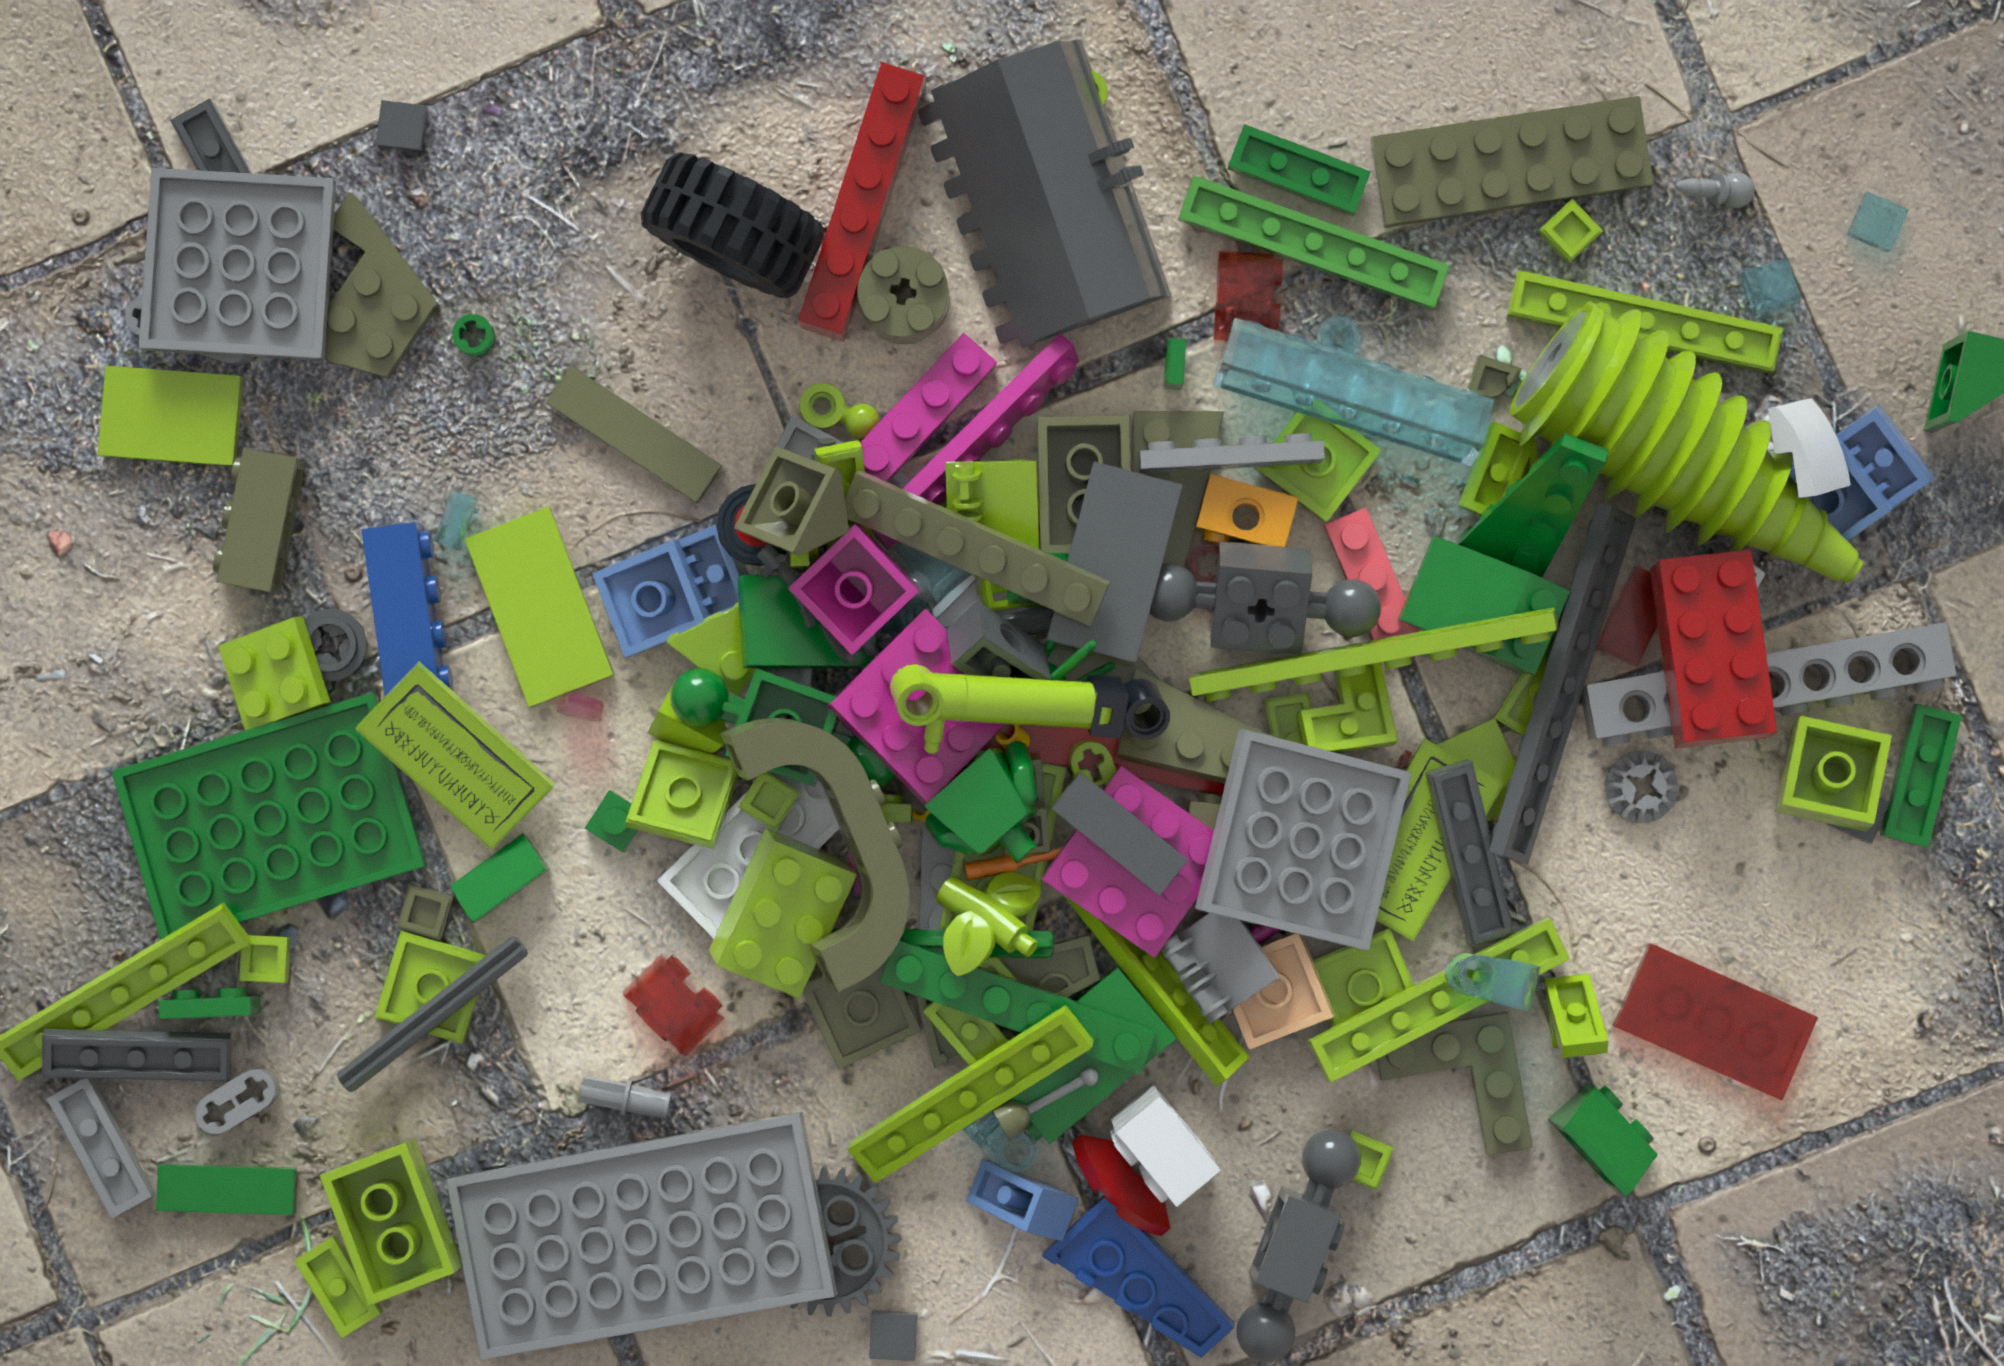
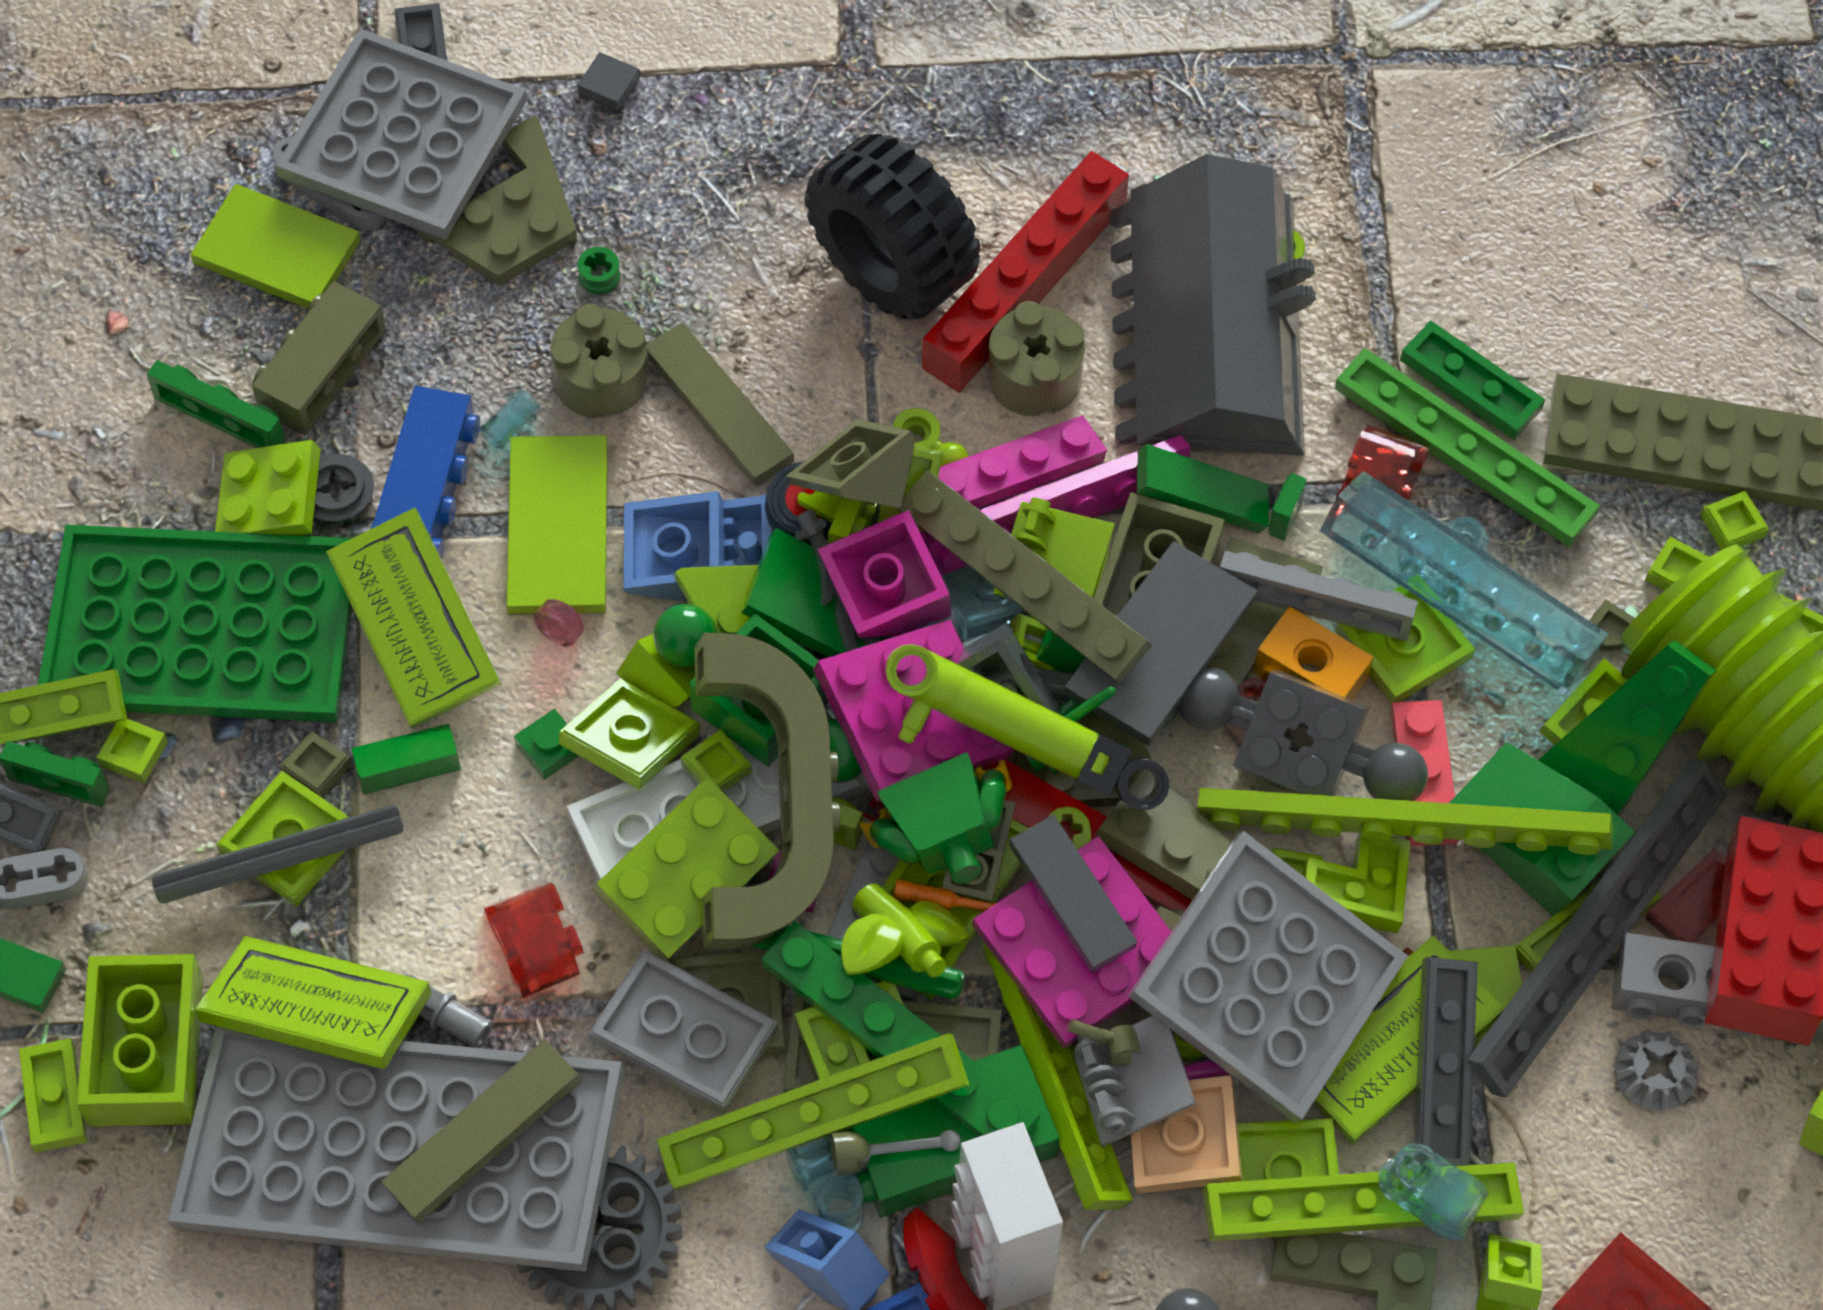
camera: 15 degrees right, 25 degrees down
none -> green plate [146,360,286,448]
none -> lime tile [195,936,432,1070]
none -> olive tile [381,1039,582,1224]
none -> olive brick [551,304,648,418]
none -> light grey tile [589,949,778,1114]
none -> olive hand [1067,1019,1141,1066]
none -> green tile [1137,444,1269,533]

